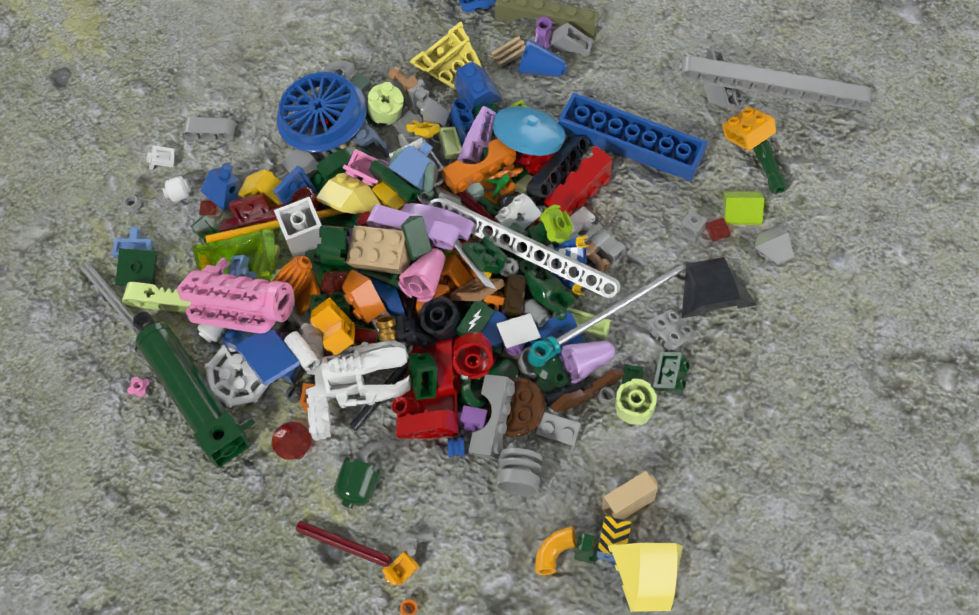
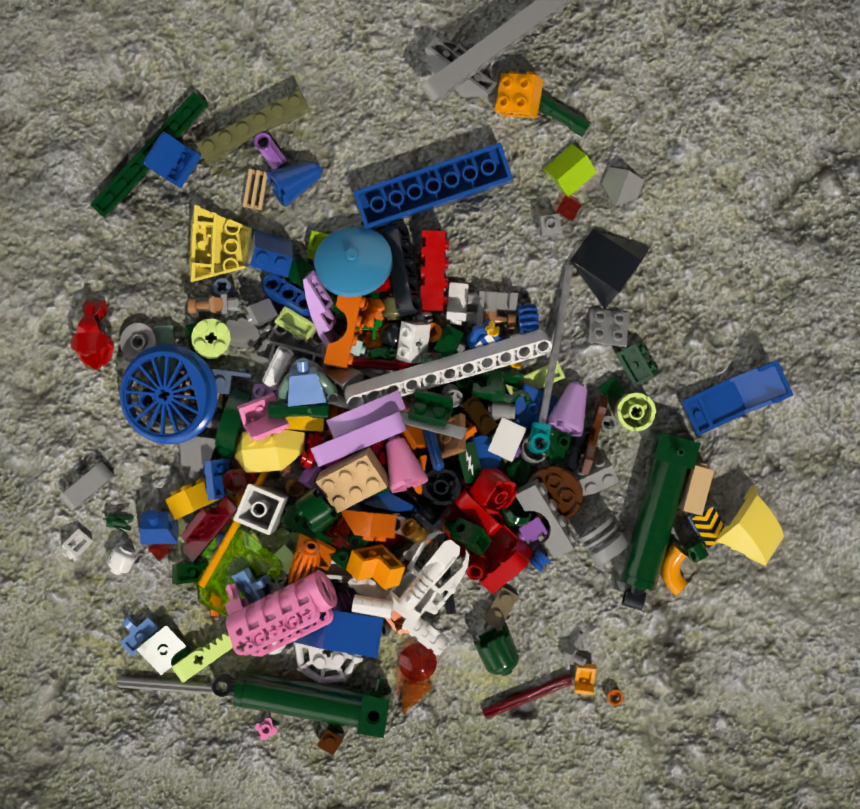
camera: 50 degrees left, 25 degrees up
light grey plate [123,195,141,213] -> none
light grey arm [356,441,383,463] -> none
slope [401,216,432,260] -> none
yellow plate [406,120,440,138] -> none
lime plate [540,205,573,243] -> none
light grey arch [551,23,593,57] -> none
none -> red piece [70,300,114,370]
none -> dark green piece [103,512,134,534]
none -> sand blue bush [214,278,233,296]
none -> reddish brown brick [317,724,345,755]
none -> clear orange slope [402,680,433,714]
none -> blue axle [422,429,444,471]
none -> dark tan plate [483,586,519,629]
none -> blue gear [516,304,539,335]
none -> dark green piece [620,431,701,611]
none -> blue windscreen [680,360,793,436]

